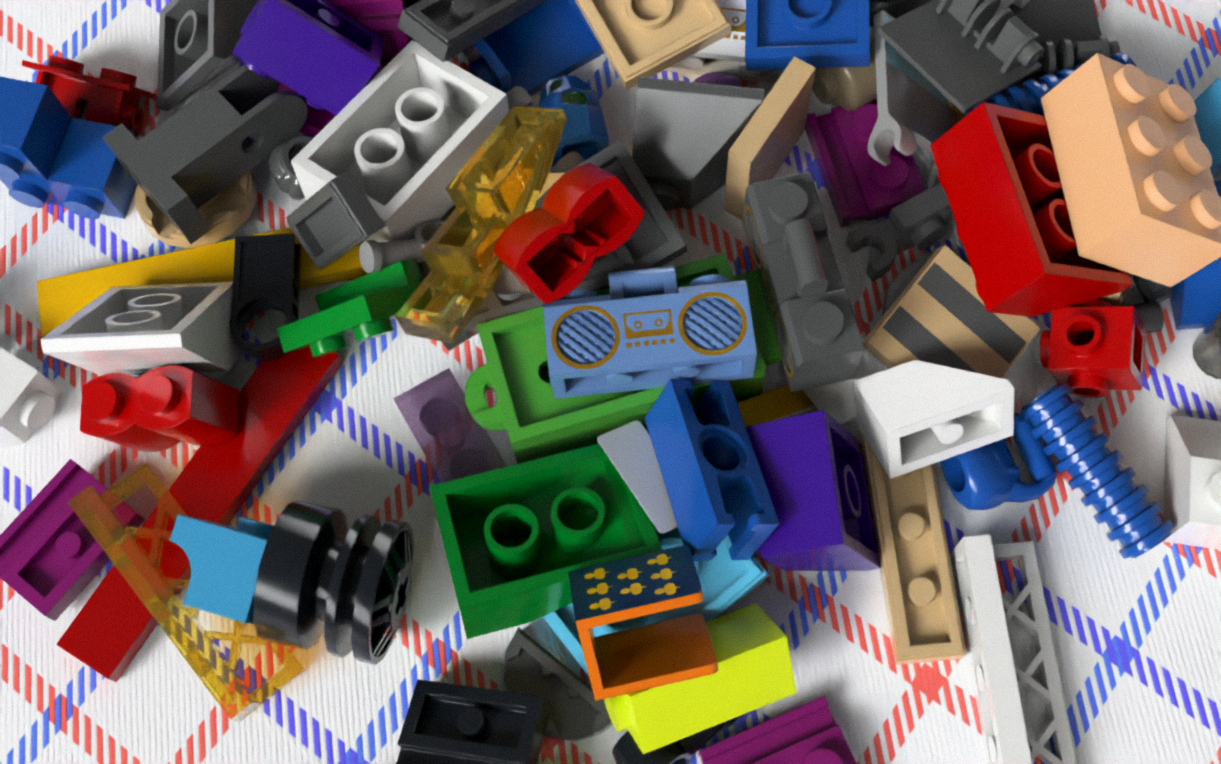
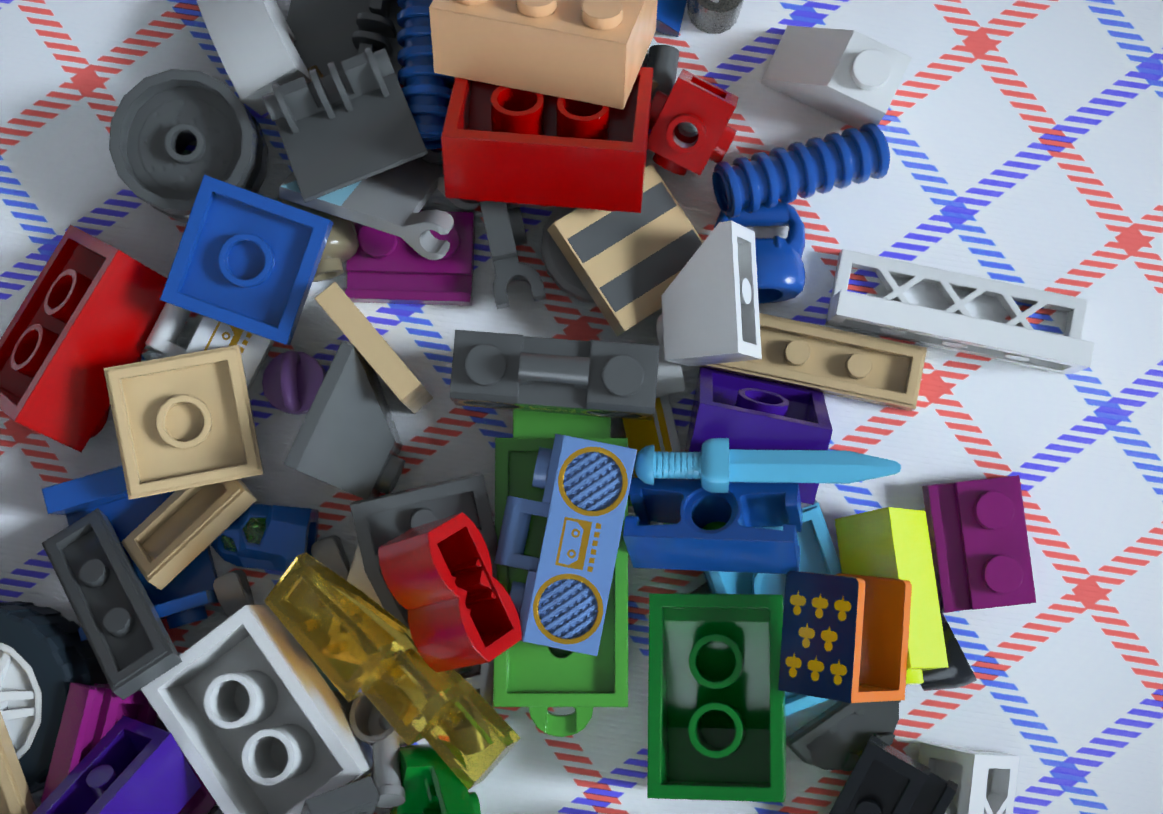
camera: 80 degrees left, 15 degrees up
clear purple plate [393,368,507,483] -> none
white sticker [597,420,678,534] -> none
none -> tan tile [121,479,257,590]
none -> medium azure sword [634,438,901,493]

